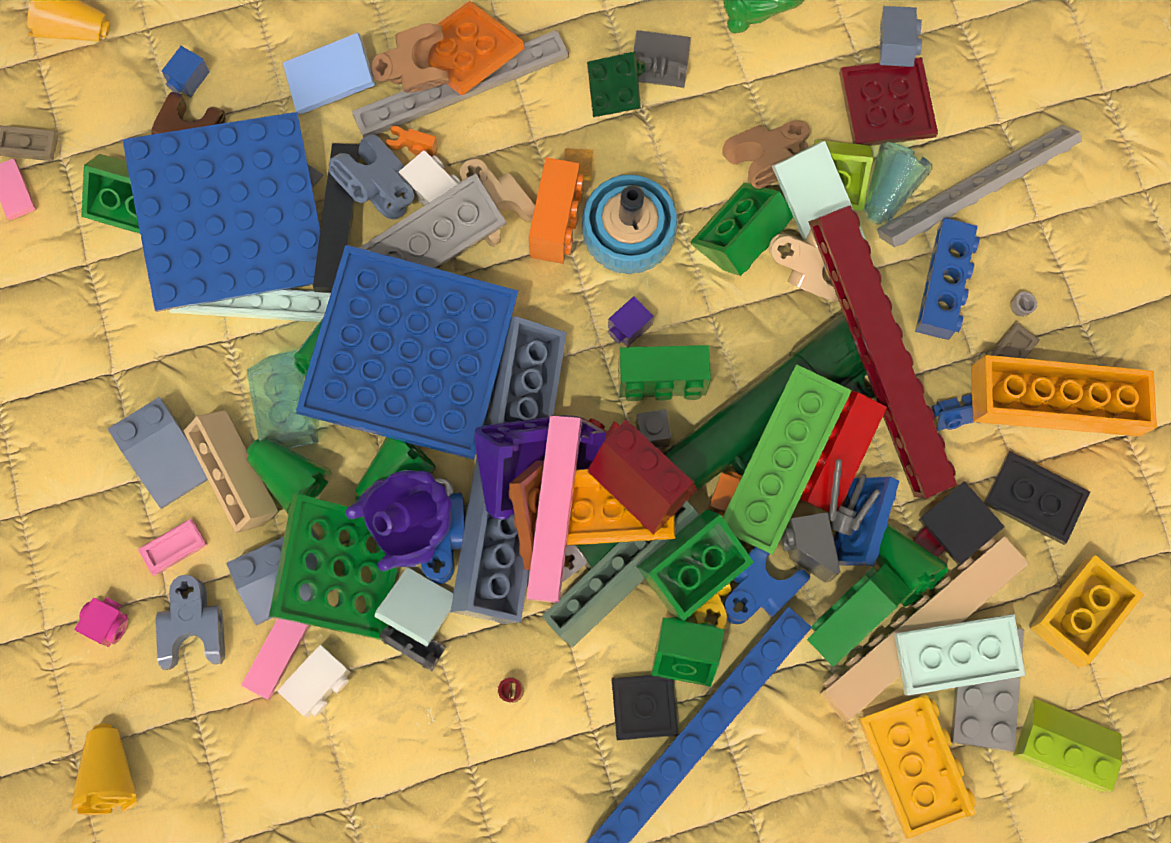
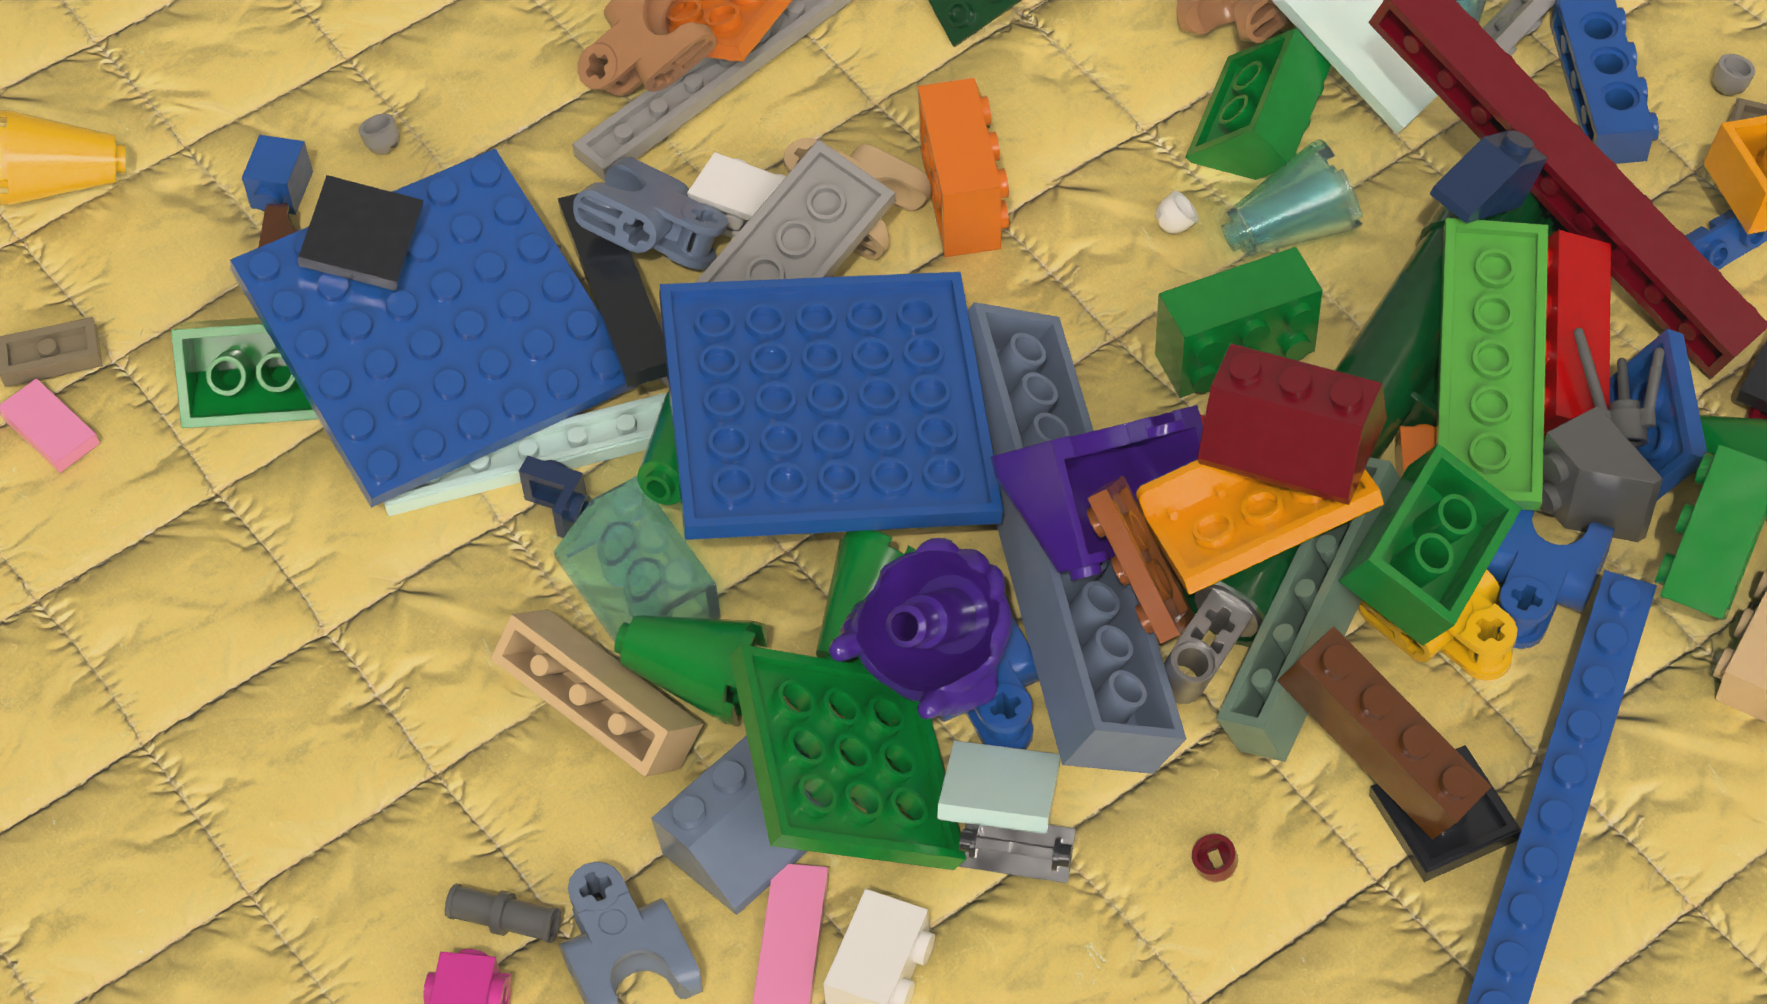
camera: 15 degrees left, 20 degrees down
sand blue slope [108,397,208,509] -> none
bright pink tile [138,519,207,576] -> none
light blue tile [283,33,375,115] -> none
orange plate [386,126,438,157] -> none
bright pink tile [527,416,582,603] -> none
dark azure wheel [582,175,677,274] -> none
dark purple brick [608,296,654,347] -> none
green brick [651,617,724,687] -> none
tan piece [769,229,838,302] -> none
none -> black tile [298,175,423,291]
none -> light grey hinge [359,114,400,155]
none -> dark grey pin [445,883,561,943]
none -> dark blue bracket [519,455,591,539]
none -> white hinge [1156,191,1198,234]
none -> clear light blue cone [1221,139,1363,256]
none -> reddish brown brick [1277,626,1492,840]
none -> dark blue slope [1430,130,1548,224]

